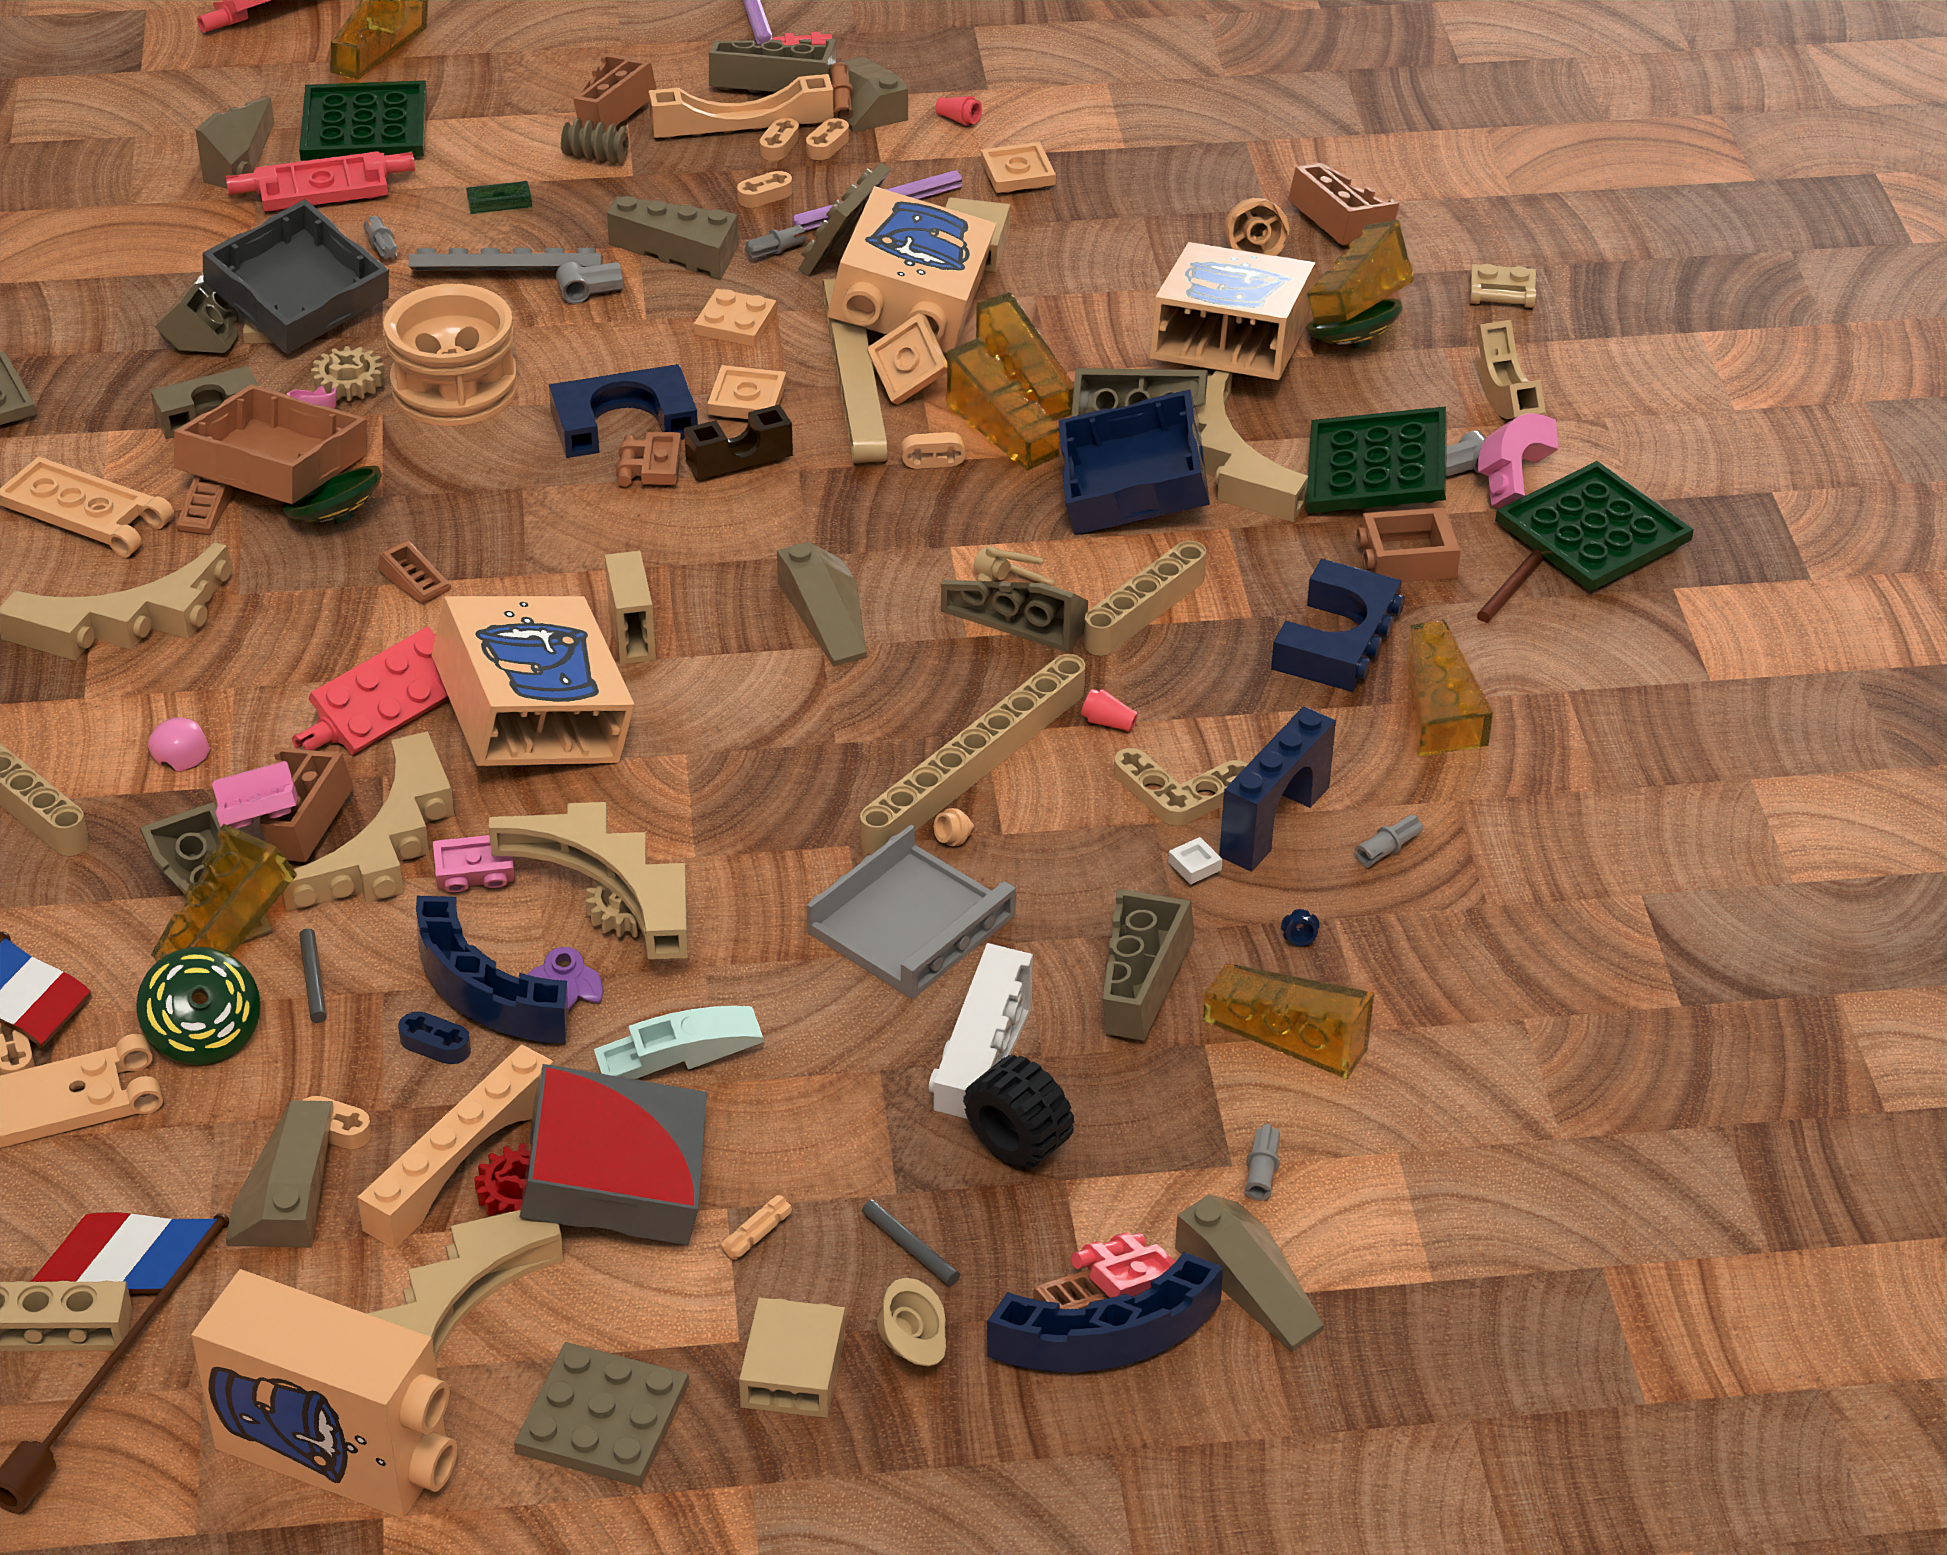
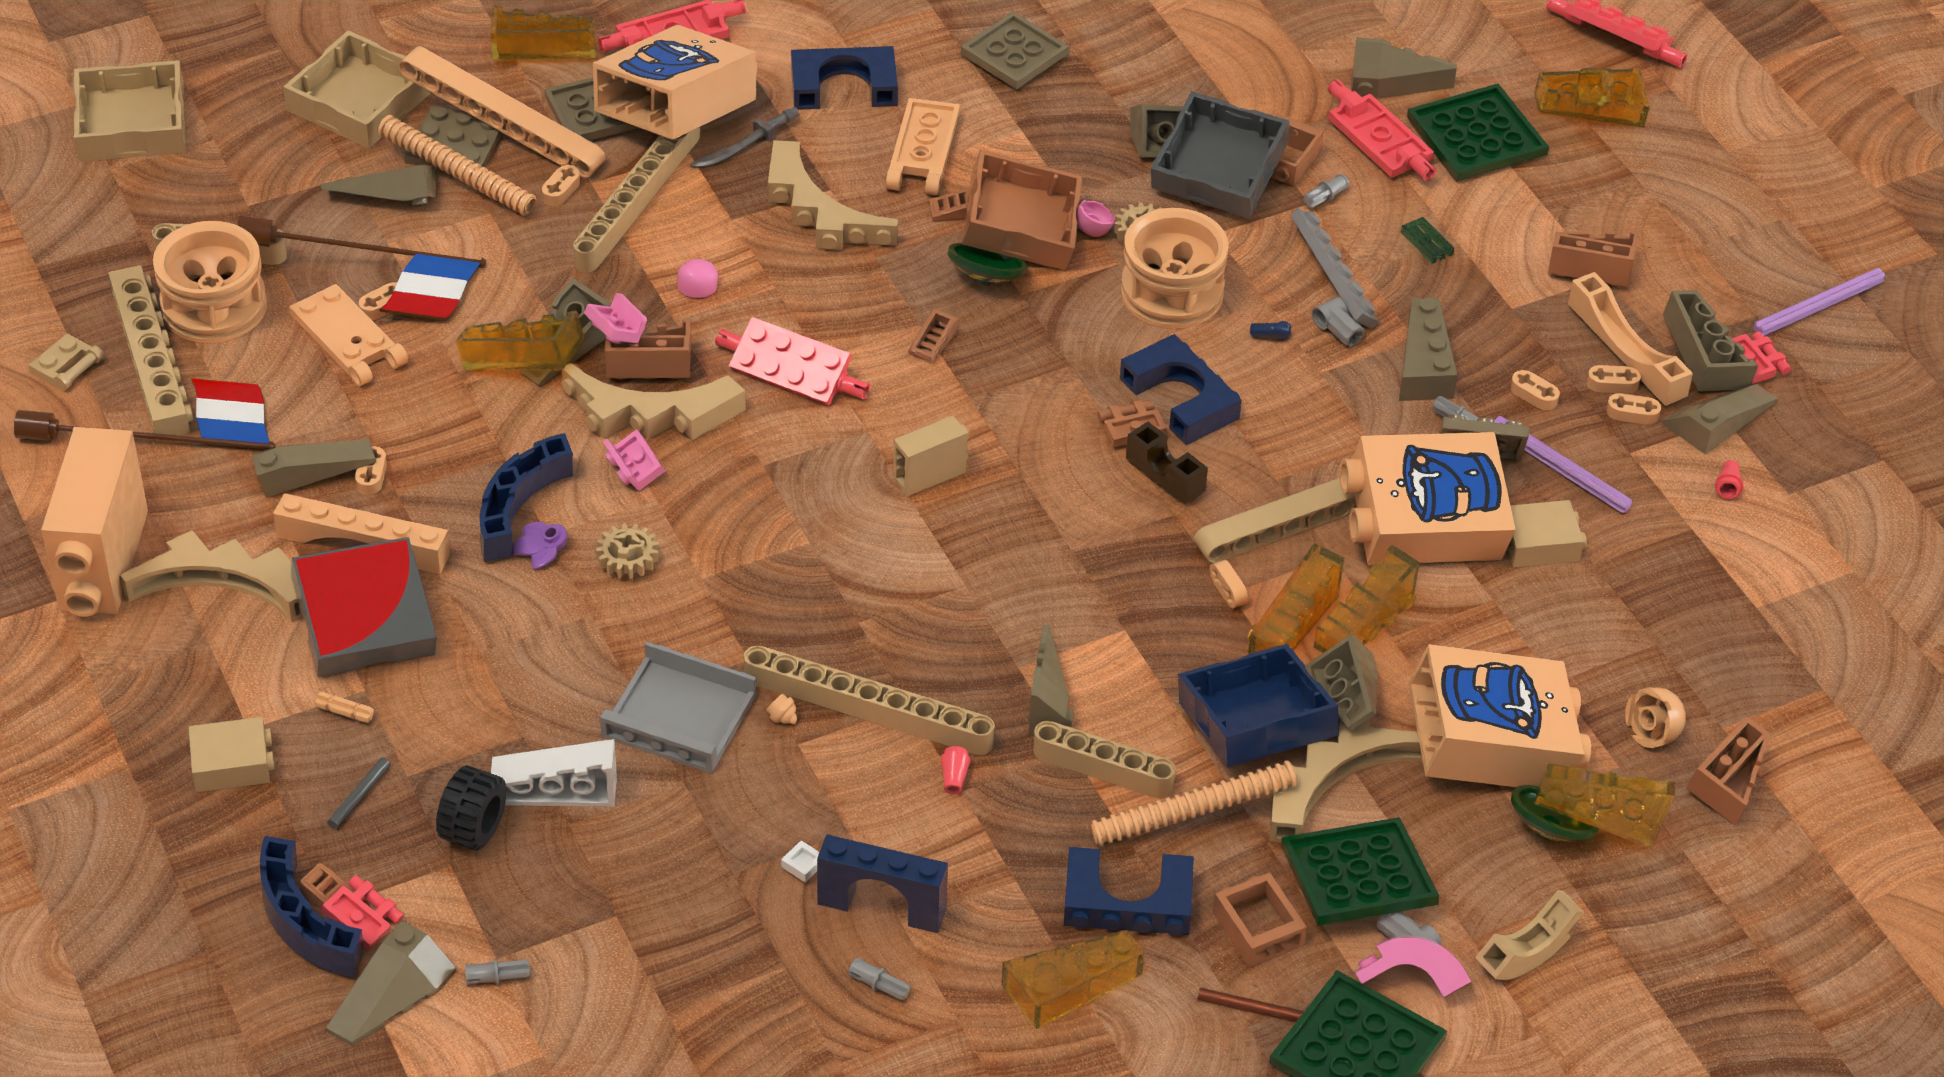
camera: 70 degrees right, 5 degrees up
dark green dish [136,947,260,1066] -> none
dark tan arch [150,366,259,439] -> none
dark grey bar [299,929,326,1023] -> none
dark blue beam [398,1012,471,1064] -> none
light nougat brick [432,596,635,766] -> none
tan arch [489,802,688,959] -> none
dark tan plate [514,1342,689,1487] -> none
dark tan piece [561,118,629,164] -> none
light aqua slope [594,1006,765,1079] -> none
light nougat plate [693,289,777,347] -> none
light nougat plate [707,365,787,419] -> none
dark tan wedge [777,541,867,667] -> none
nougat pin [830,62,854,120] -> none
light nougat plate [867,313,950,405] -> none
tan piece [877,1278,946,1367] -> none
tan plant [973,545,1055,586] -> none
light nougat plate [981,142,1056,193] -> none
dark tan wedge [1102,889,1194,1041] -> none
tan beam [1114,748,1248,826] -> none
clear yellow wedge [1203,963,1374,1079] -> none
dark blue plate [1281,909,1320,946] -> none
tan plate [1470,264,1536,308] -> none
none -> light nougat piece [1091,760,1297,847]
none -> dark blue arm [1250,321,1291,340]

